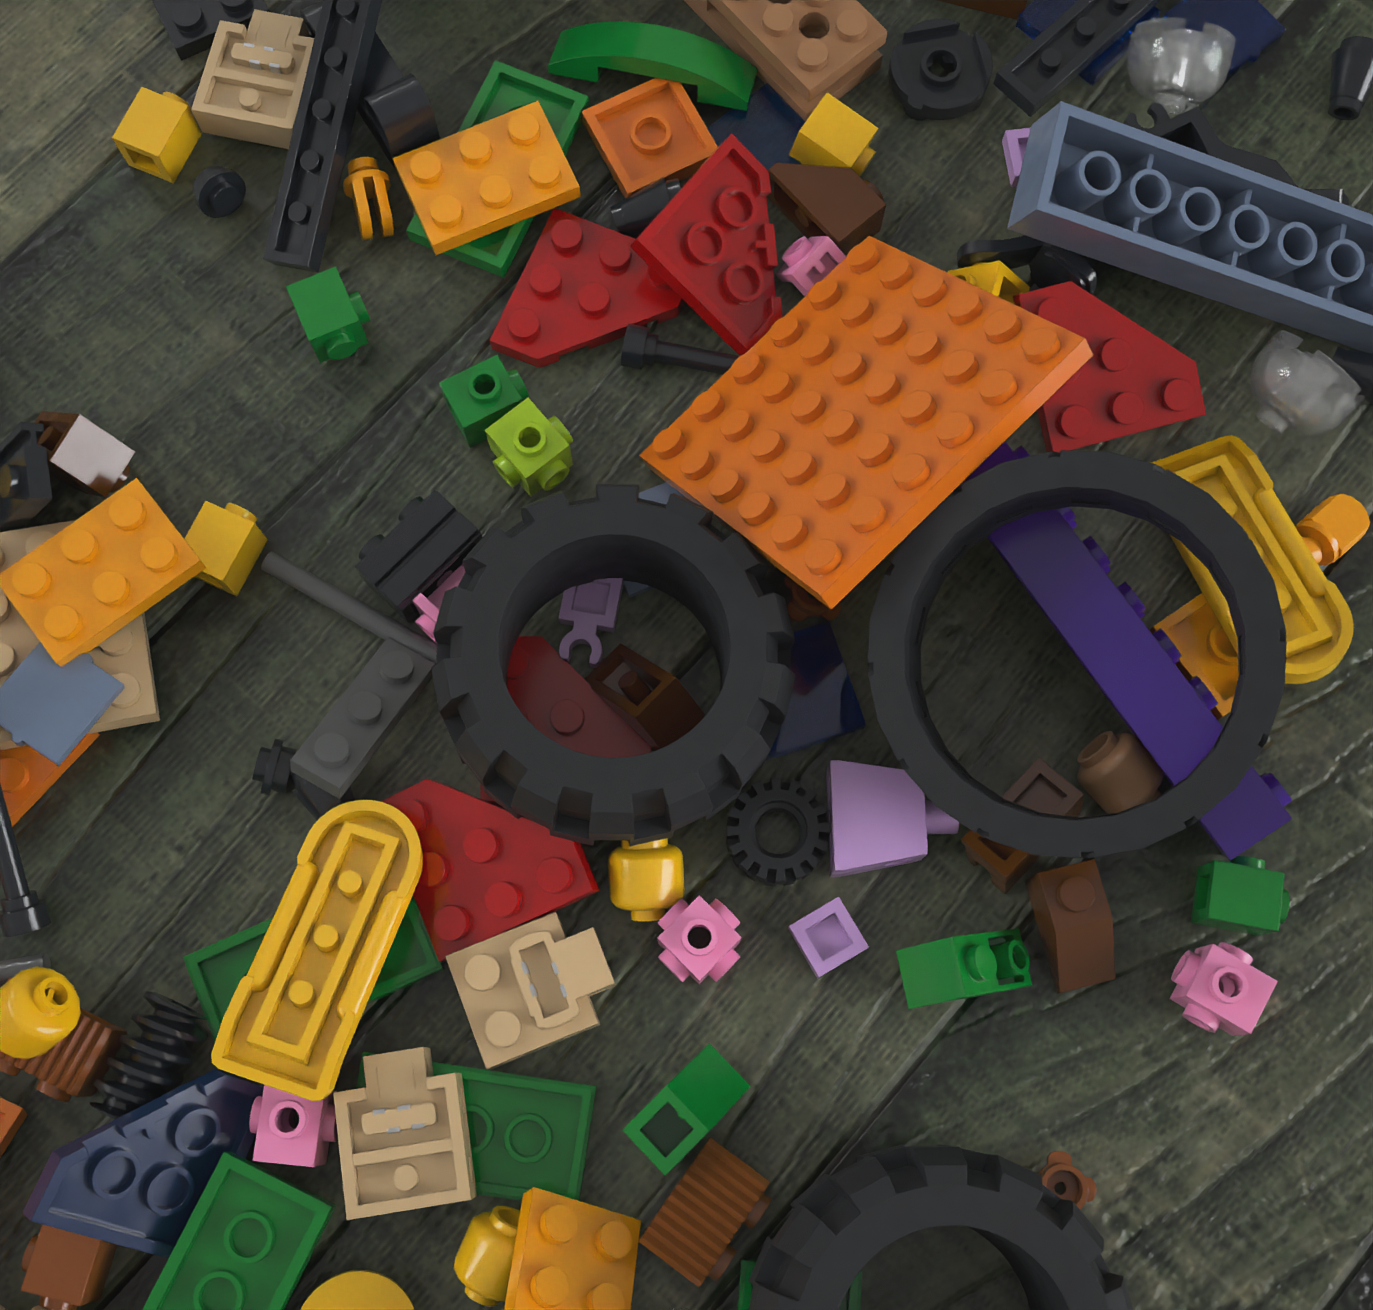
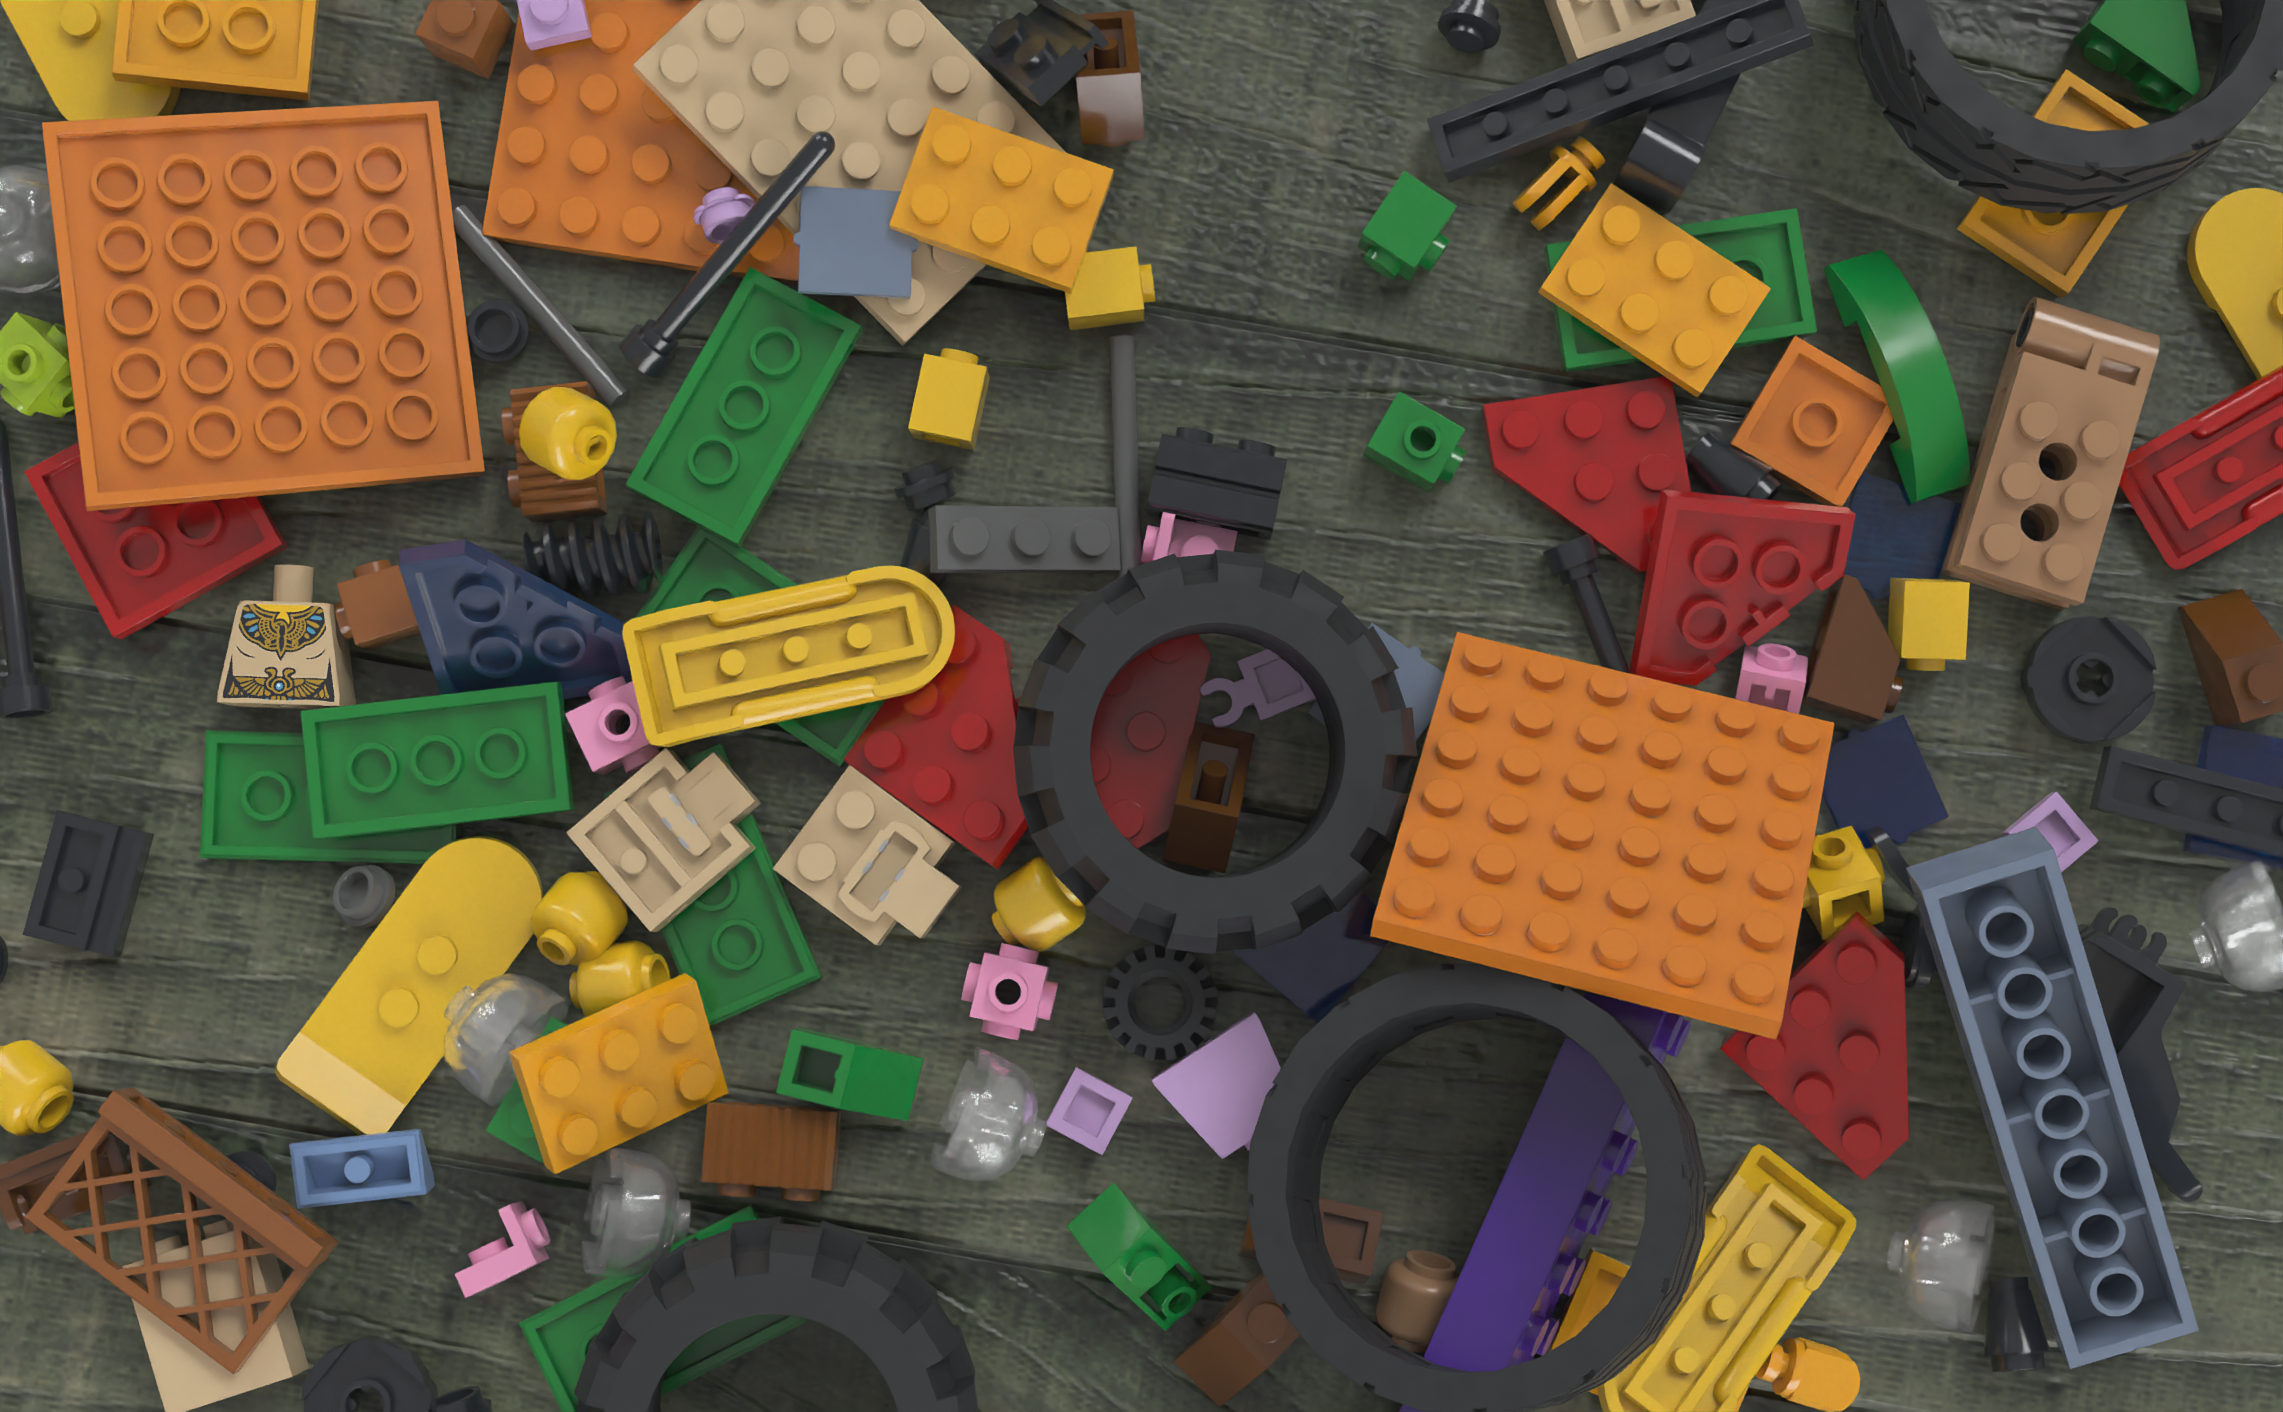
camera: 60 degrees right, 10 degrees up
lime brick [485,397,573,497] -> none
none -> yellow head [531,871,628,966]
none -> green plate [625,267,862,549]
none -> yellow brick [908,348,990,451]
none -> clear cylinder [931,1046,1047,1182]
none -> clear blue piece [1822,714,1949,849]

